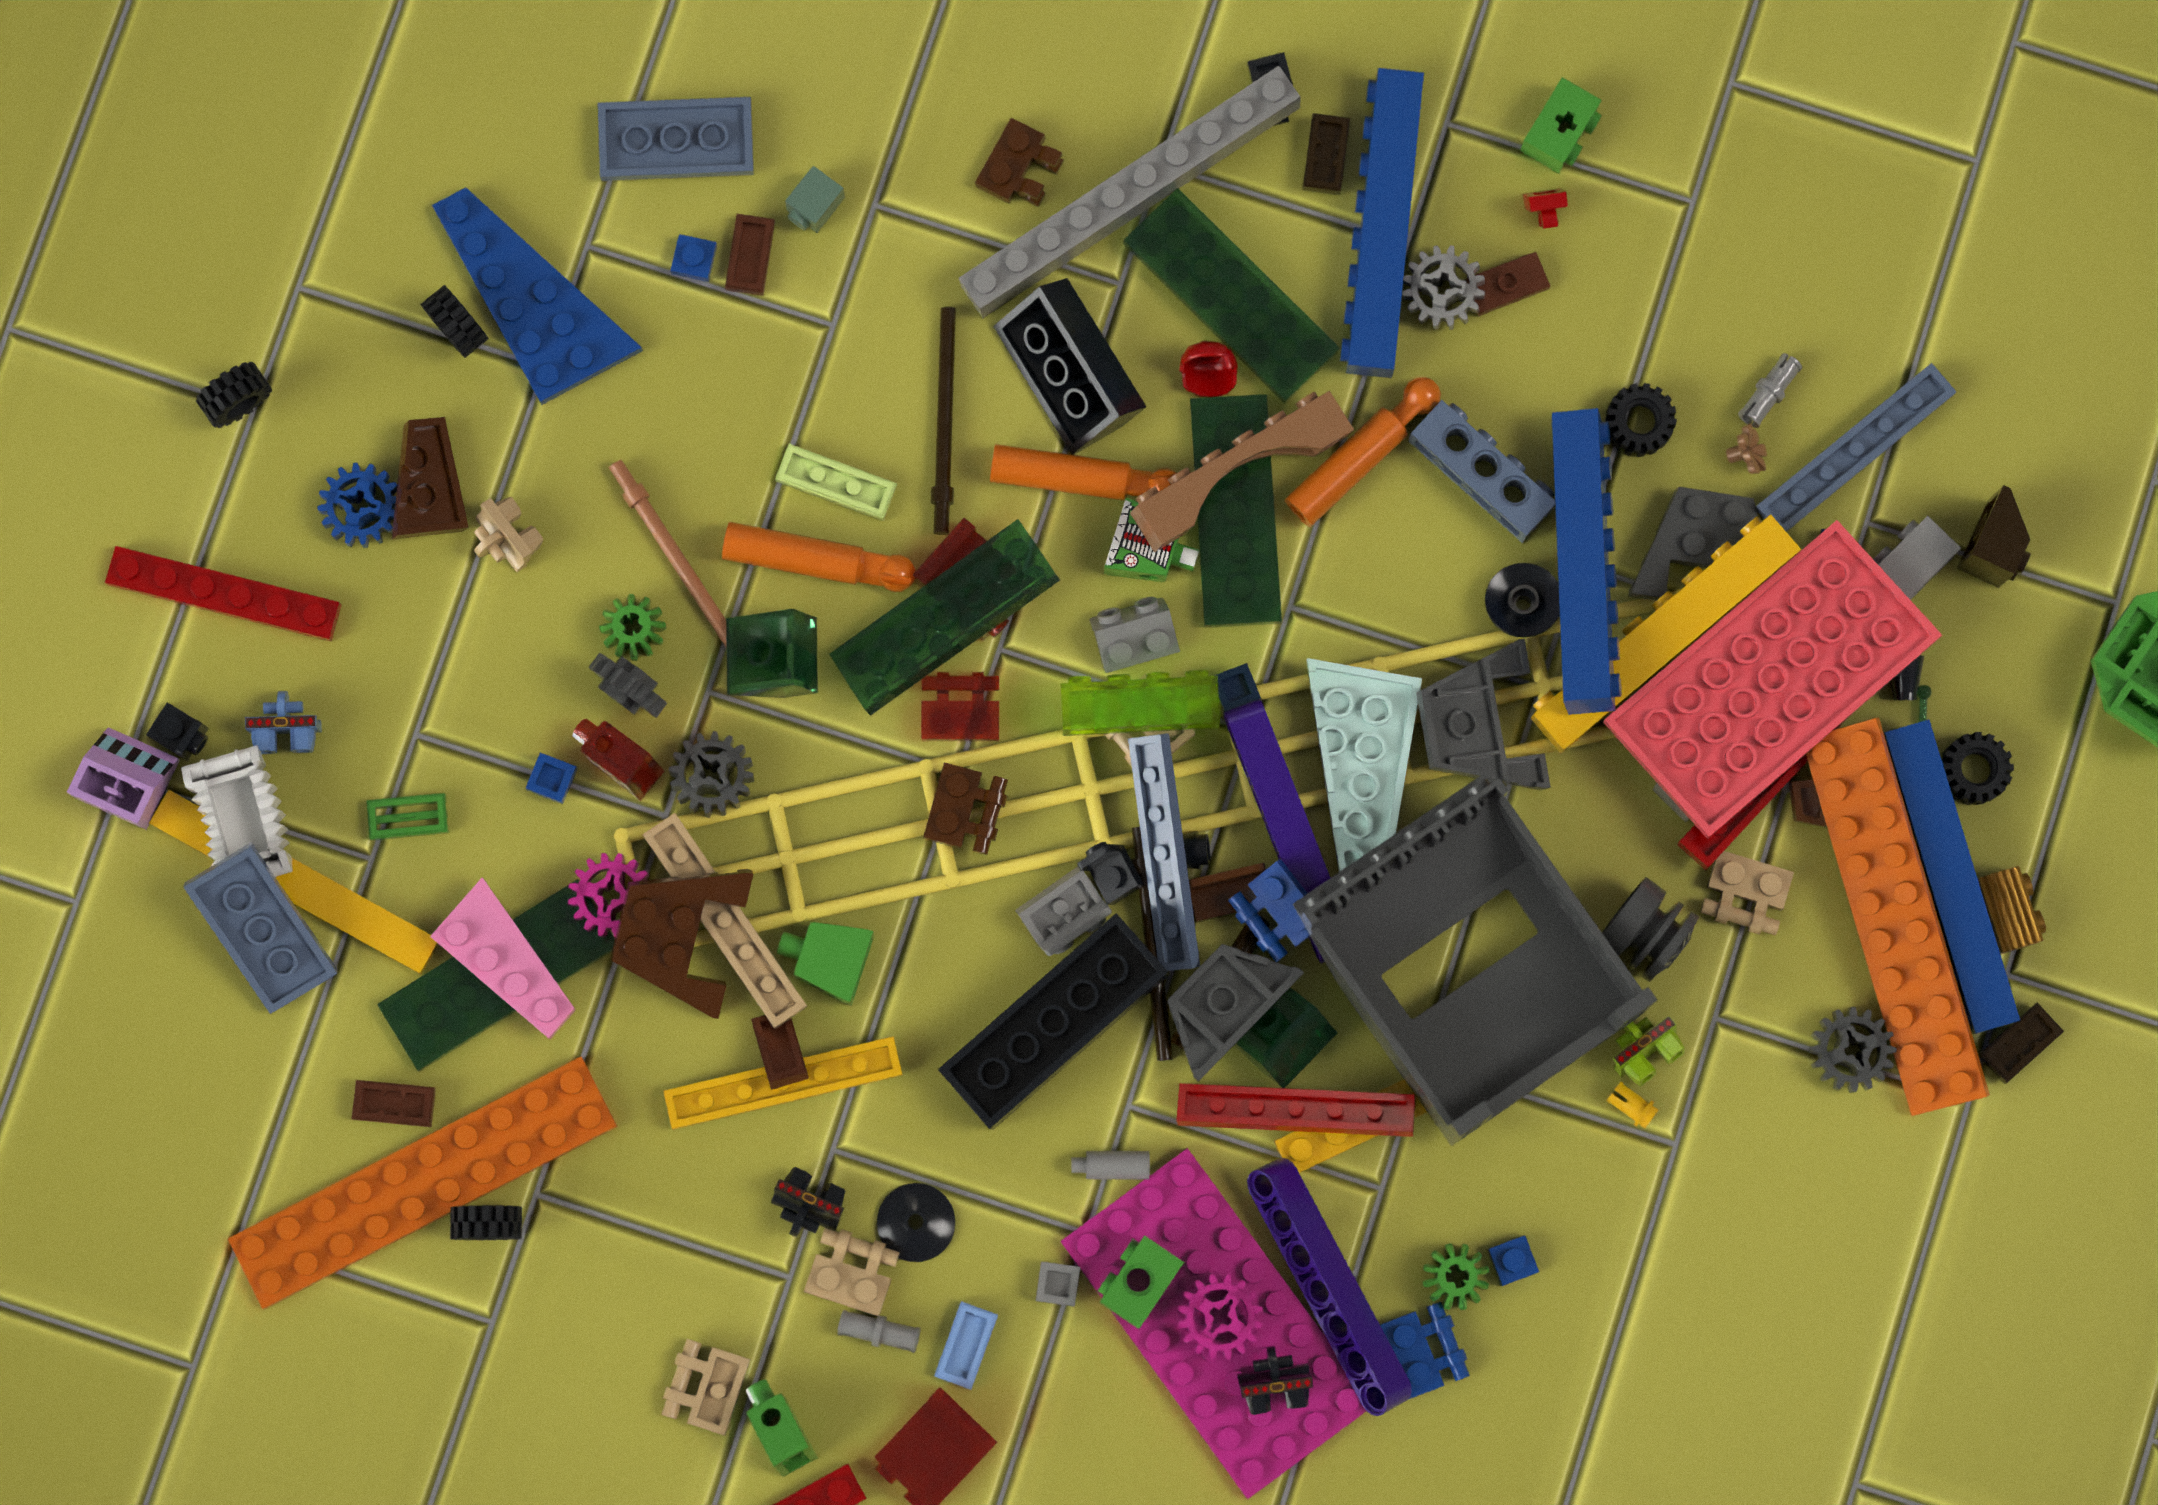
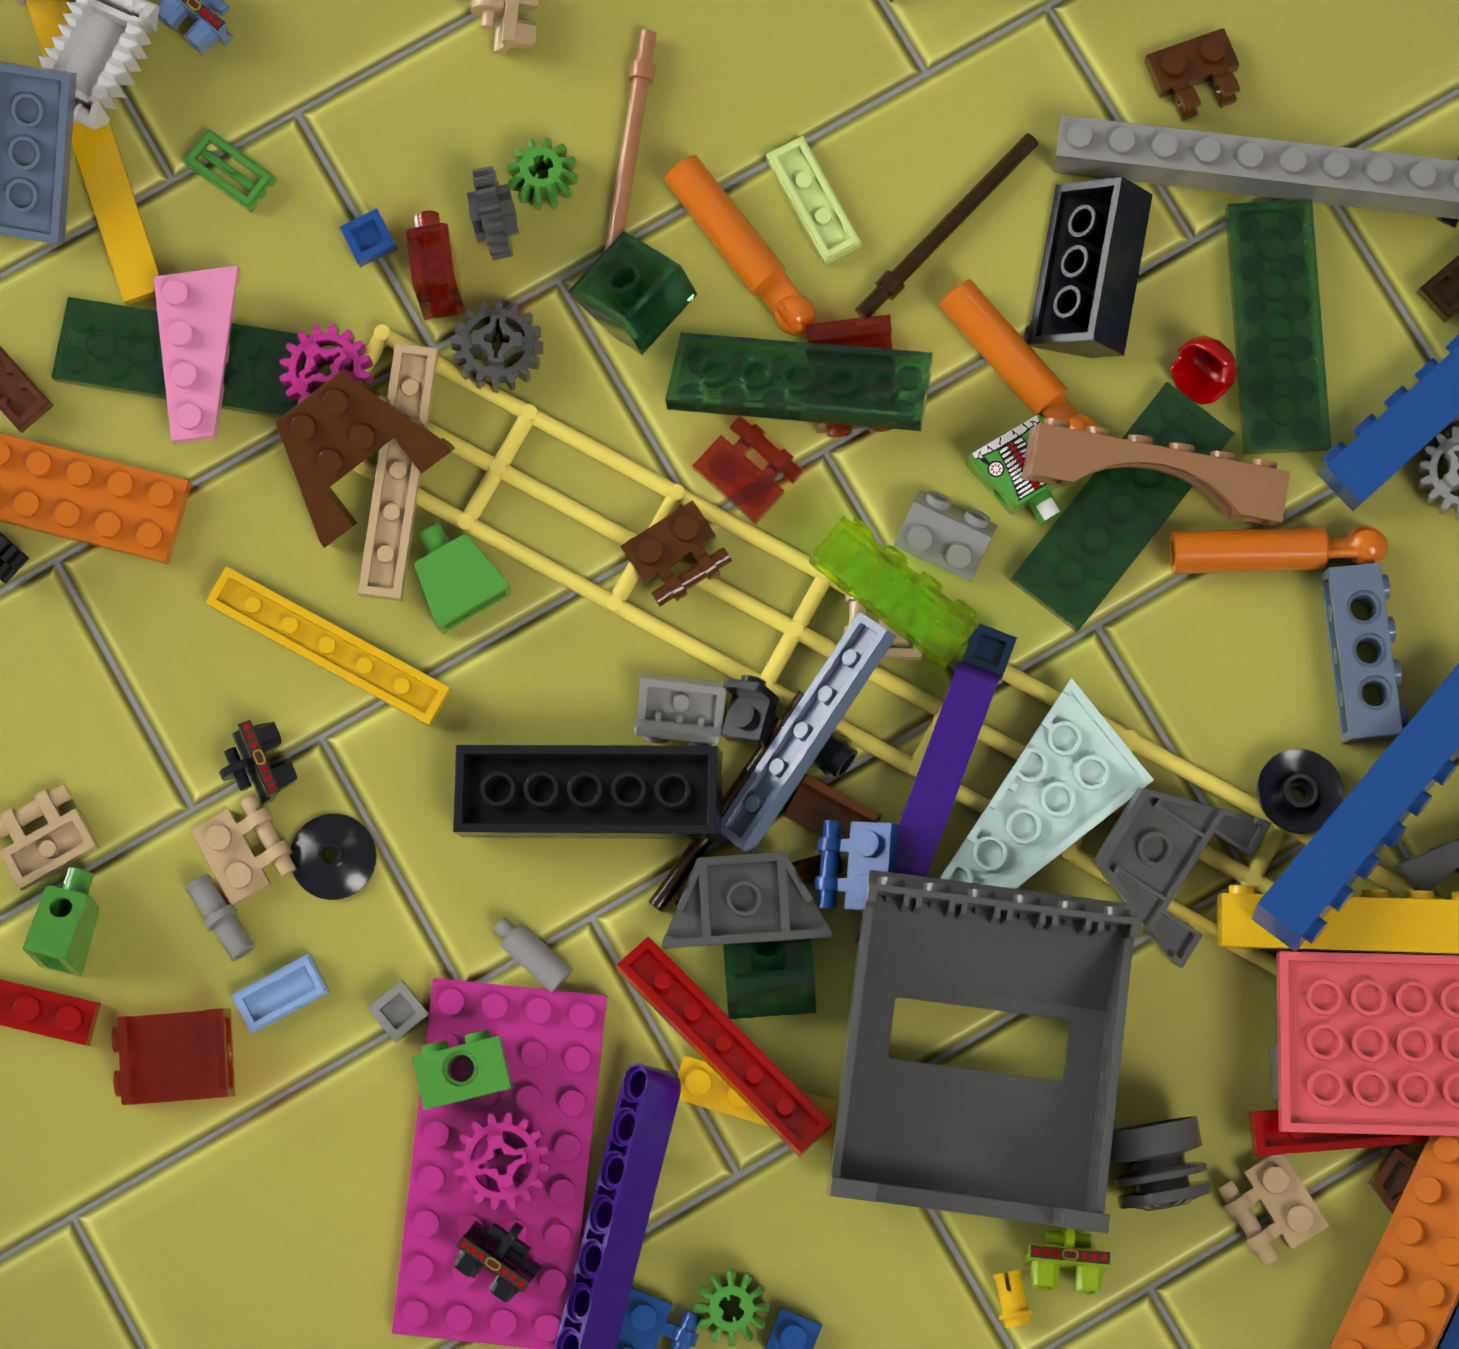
camera: 50 degrees right, 0 degrees up
copper tile [751,1015,809,1090] -> none

